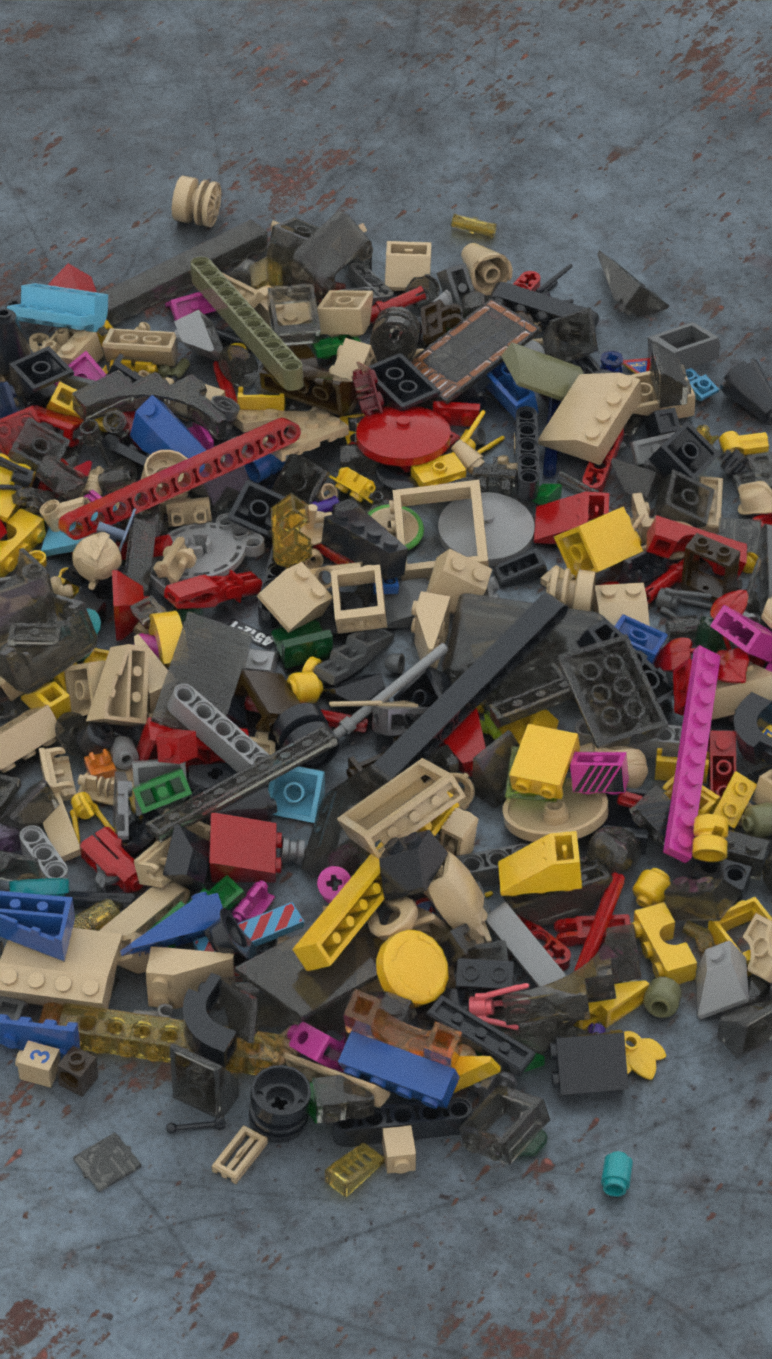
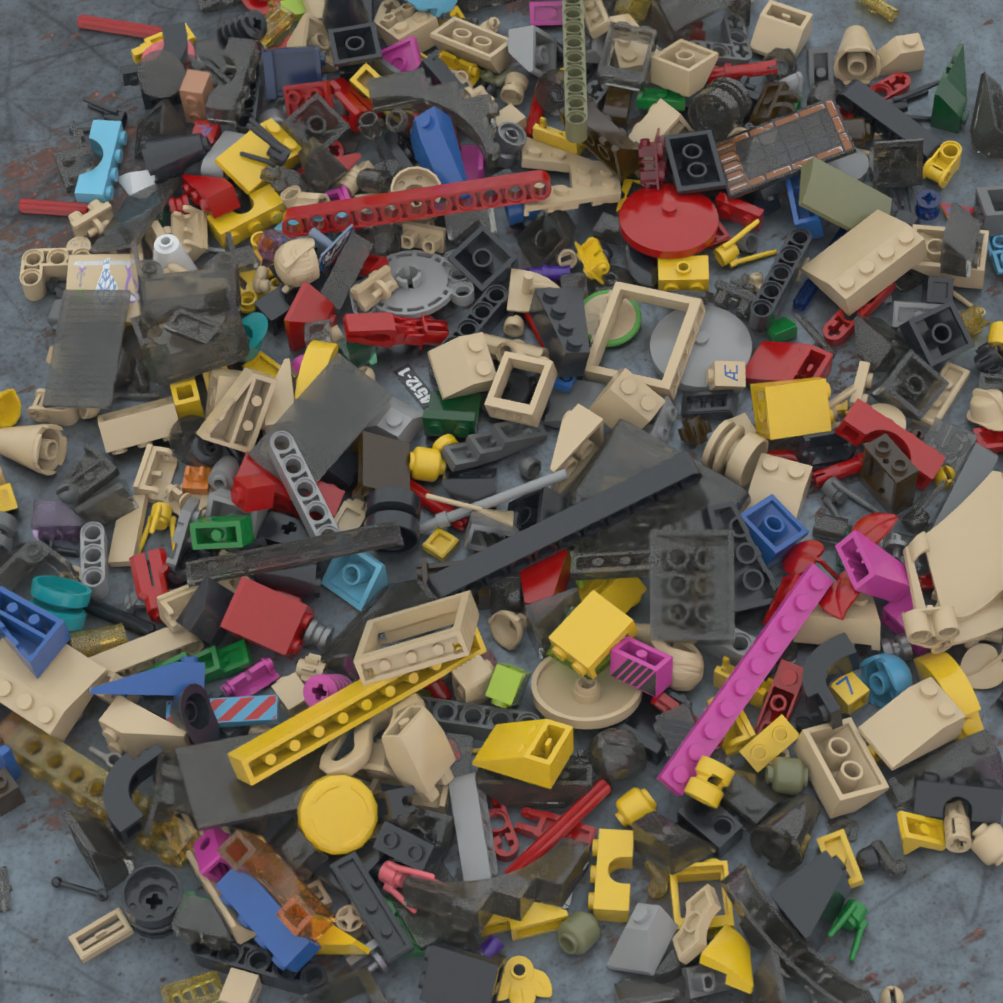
camera: 30 degrees right, 10 degrees up
clear yellow arch [271,493,312,569] -> none
black slope [379,830,448,901] -> none
tan cone [451,439,485,475] -> none
none -> clear pink head [257,229,293,262]
none -> tan brick [271,672,310,719]
none -> tan gear [295,653,328,685]
none -> yellow tile [422,527,460,562]
none -> lime brick [485,663,532,708]
none -> tan wheel [500,72,529,105]
none -> dark brown gear [678,415,712,446]
none -> tan brick [705,361,746,393]
none -> tan slope [877,33,925,76]
none -> yellow piece [920,141,962,188]
none -> dark green wedge [930,43,969,134]

